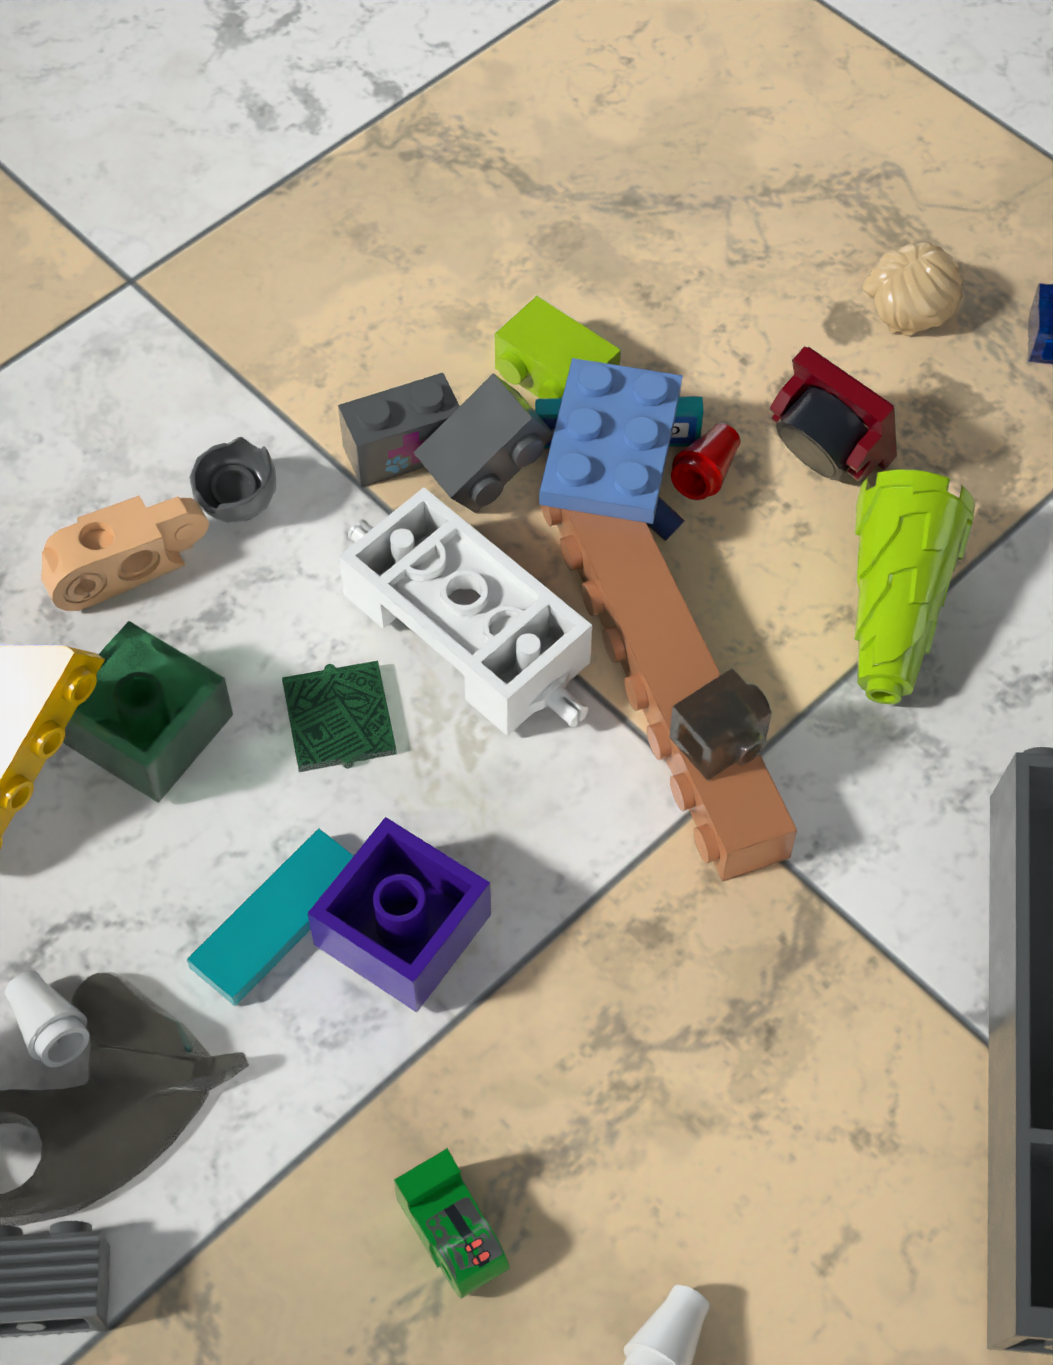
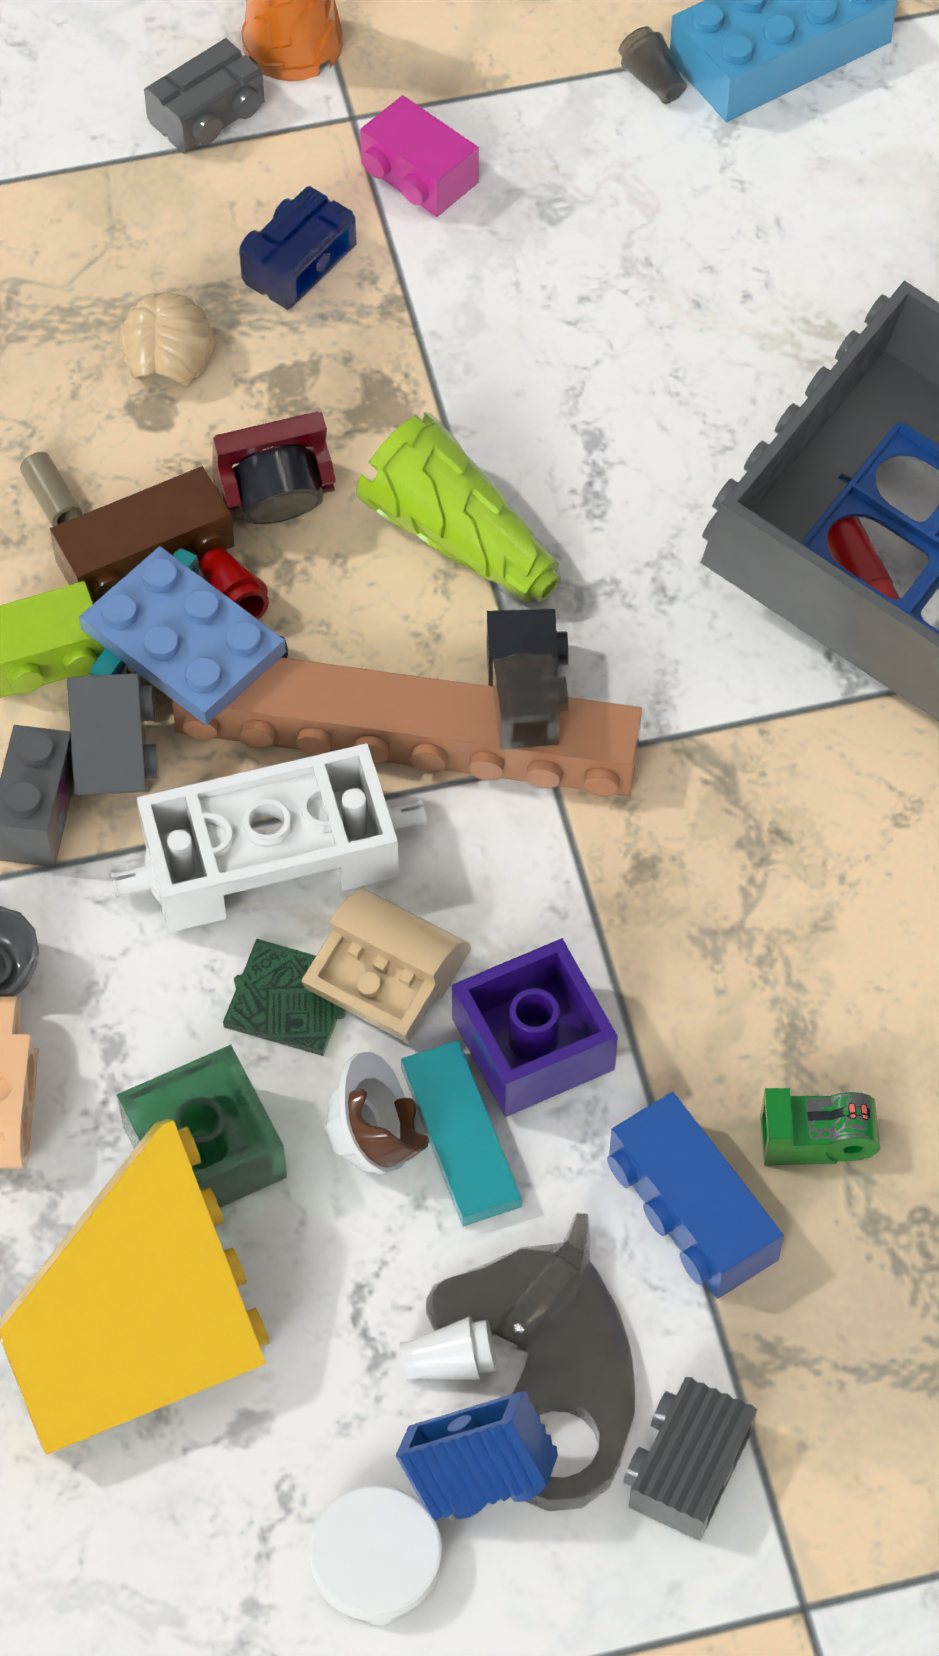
camera: 60 degrees left, 0 degrees up
none -> dark tan axle [20,452,82,527]
none -> reddish brown brick [50,466,235,604]
none -> tan brick [301,888,471,1043]
none -> white piece [324,1051,429,1174]
none -> black brick [486,609,568,689]
none -> blue brick [607,1091,784,1299]

